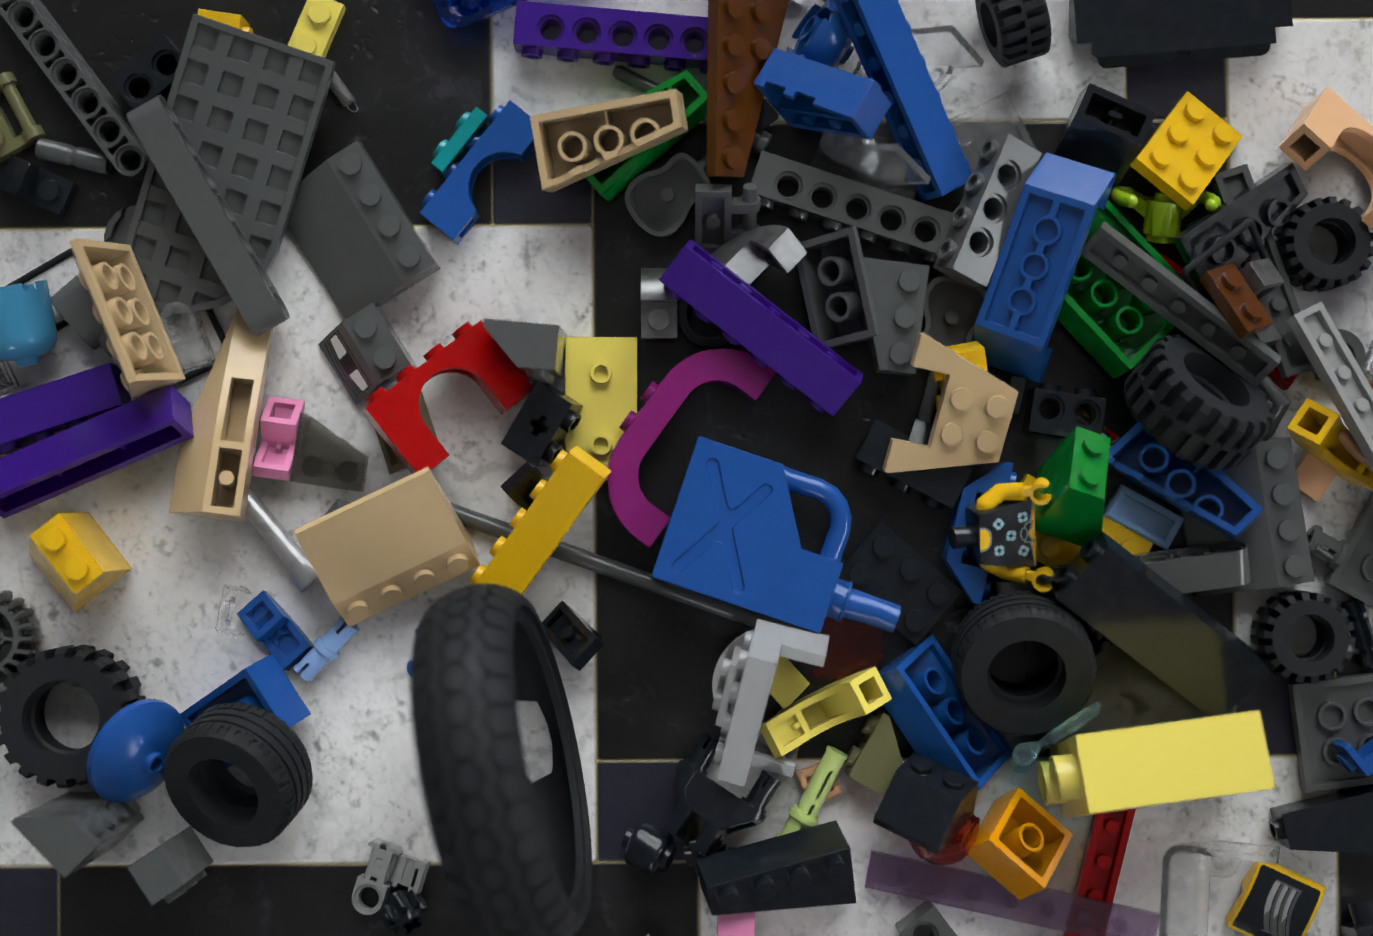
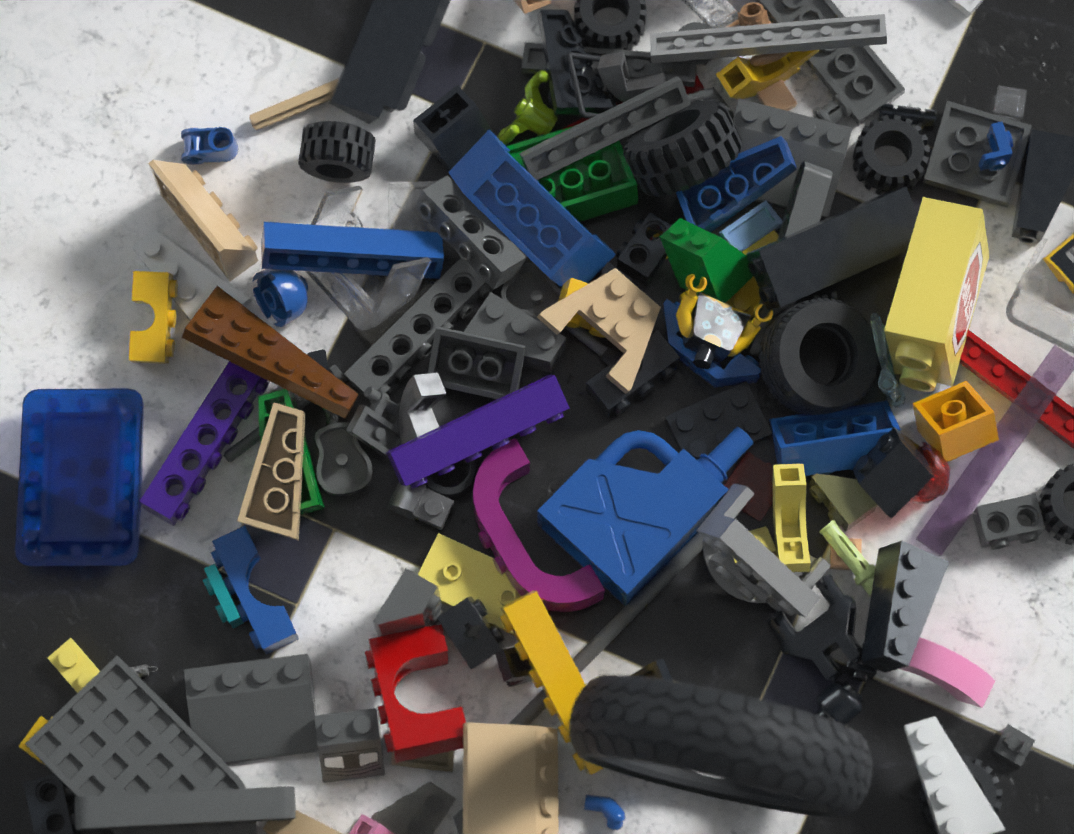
camera: 65 degrees left, 15 degrees down
blue wedge [753,48,891,140] -> none
yellow plate [1130,91,1243,211] -> none
reddish brown plate [1199,263,1274,339] -> none

